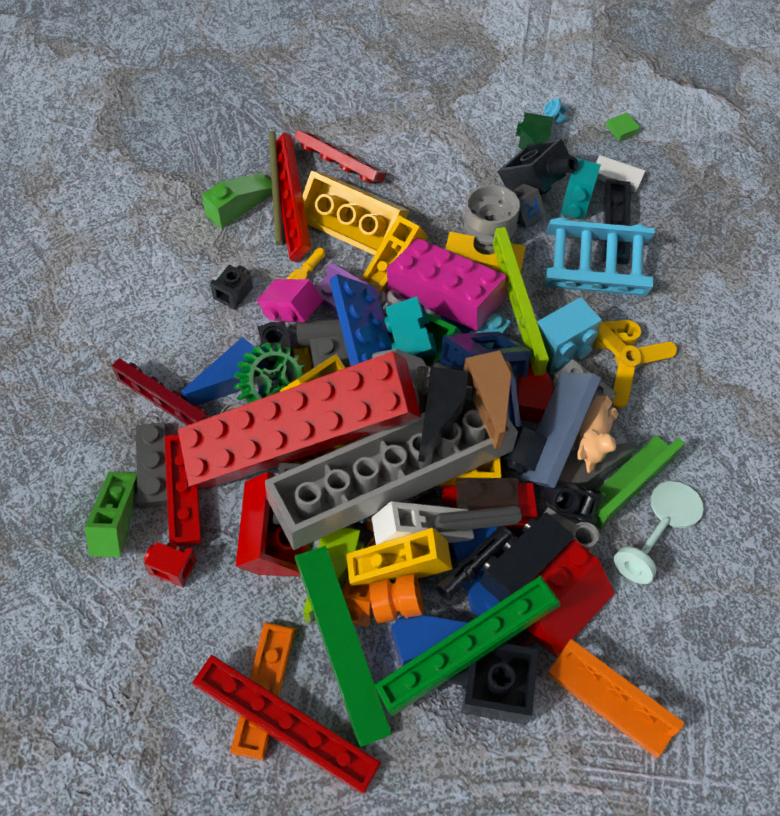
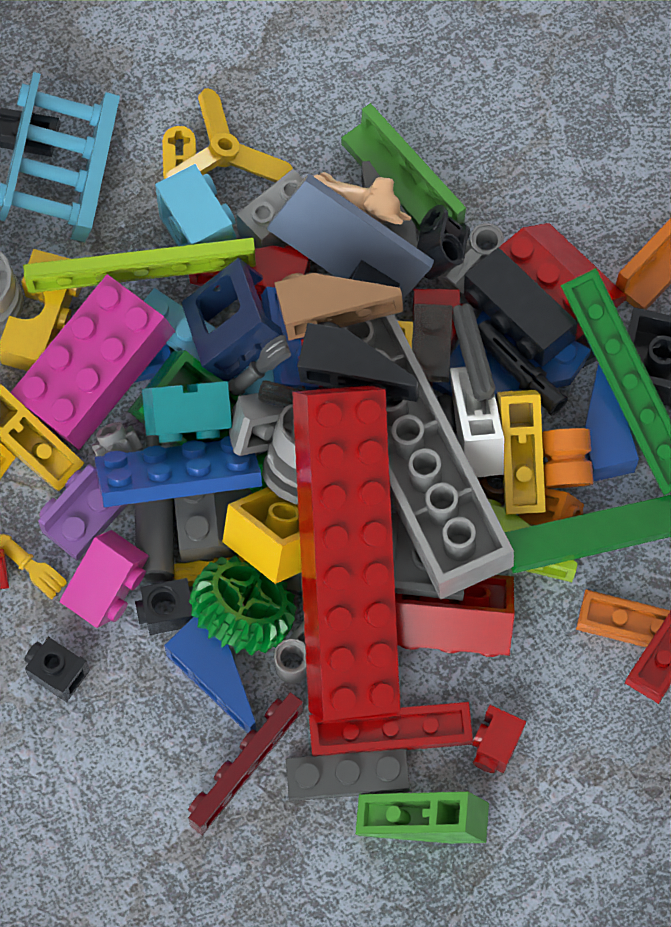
camera: 85 degrees left, 10 degrees up
light aqua piece [614,481,704,584] -> none

